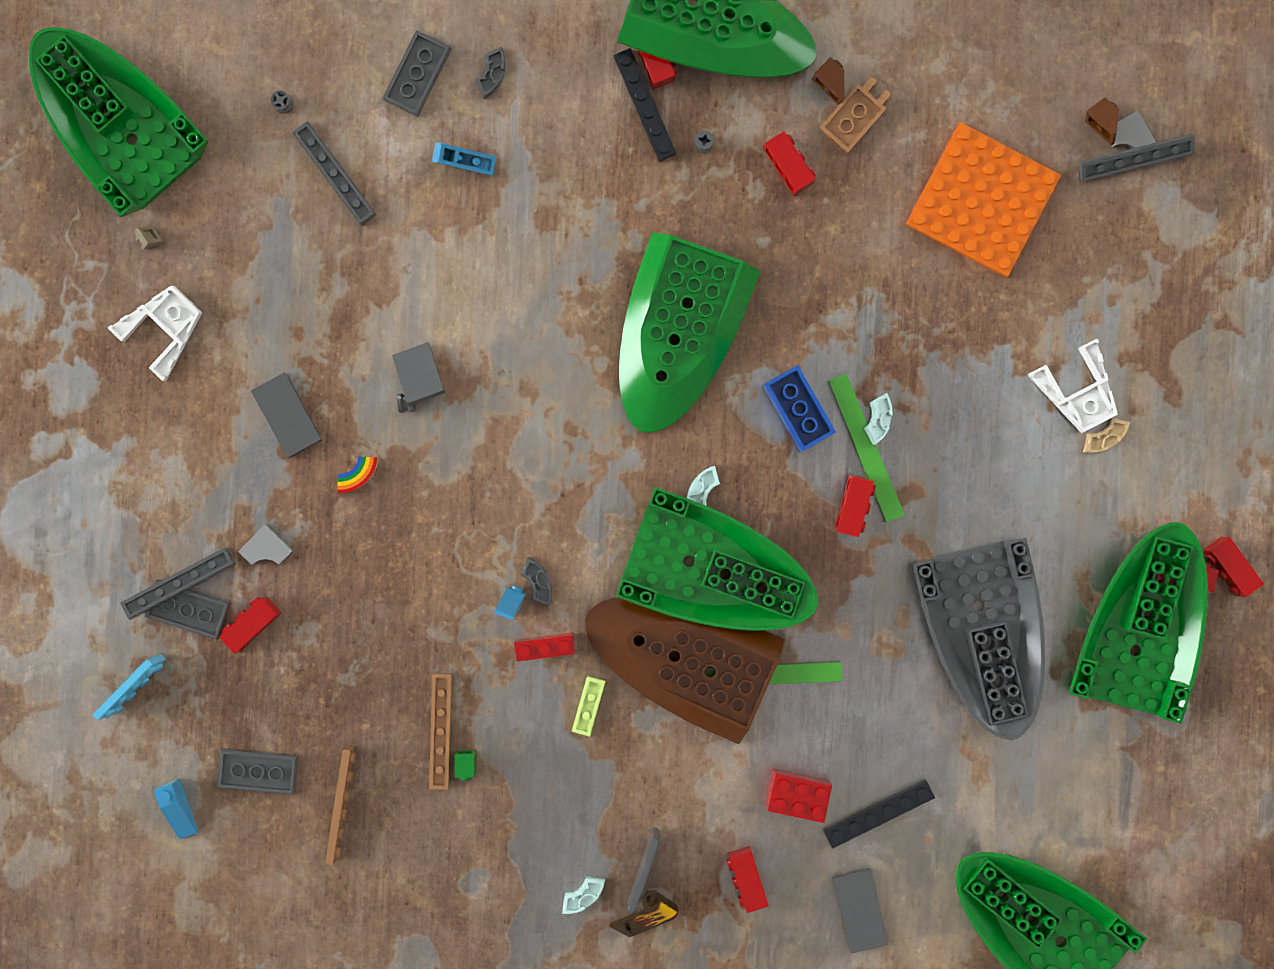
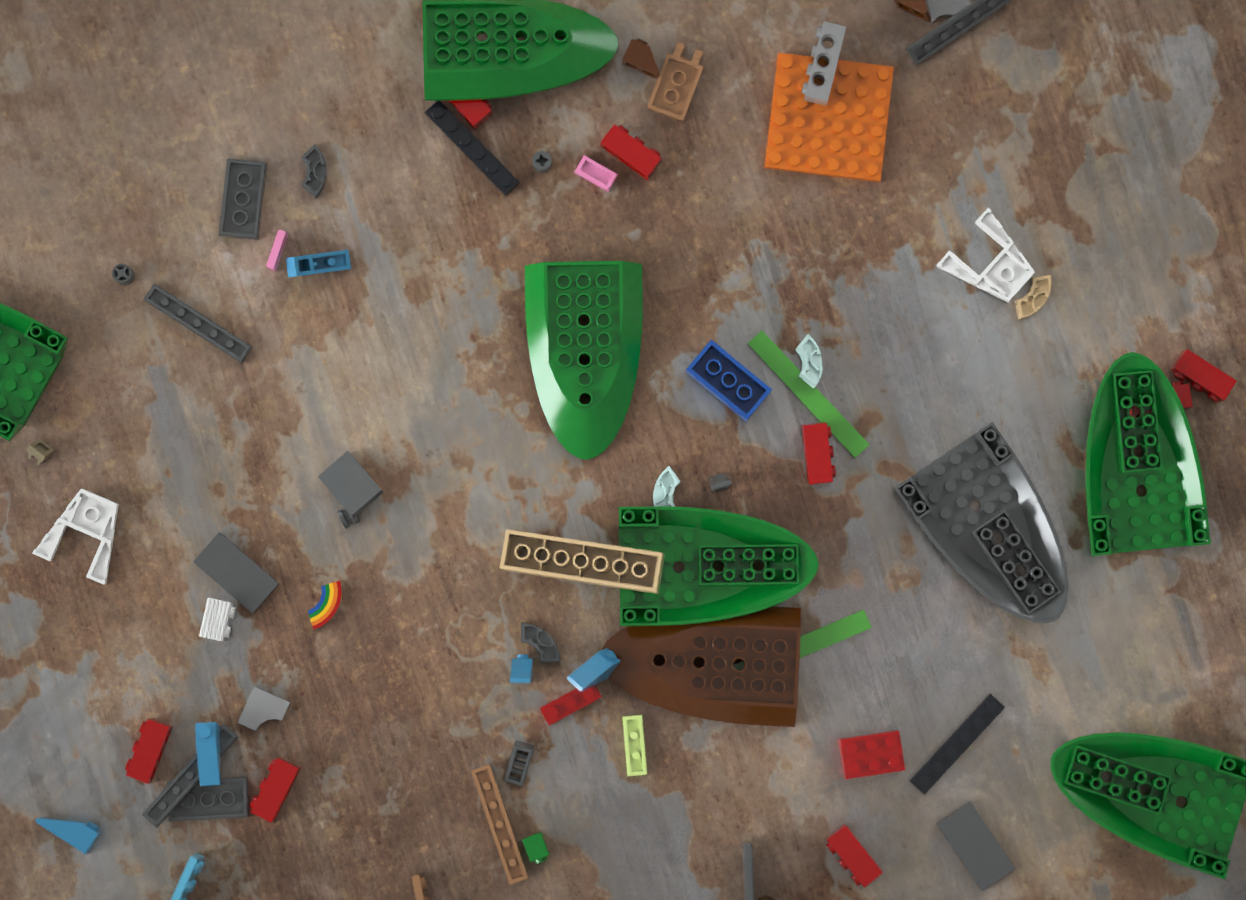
camera: 25 degrees left, 5 degrees down
none -> dark azure slope [35,817,102,854]
none -> red brick [125,718,173,784]
none -> dark azure slope [196,722,221,786]
none -> white brick [199,598,236,642]
none -> bright pink tile [266,230,288,272]
none -> tan brick [500,529,665,594]
none -> dark grey slope [504,740,534,786]
none -> dark azure slope [567,648,621,692]
none -> bright pink tile [575,155,618,192]
none -> dark grey slope [708,473,732,493]
none -> light grey brick [801,21,846,106]

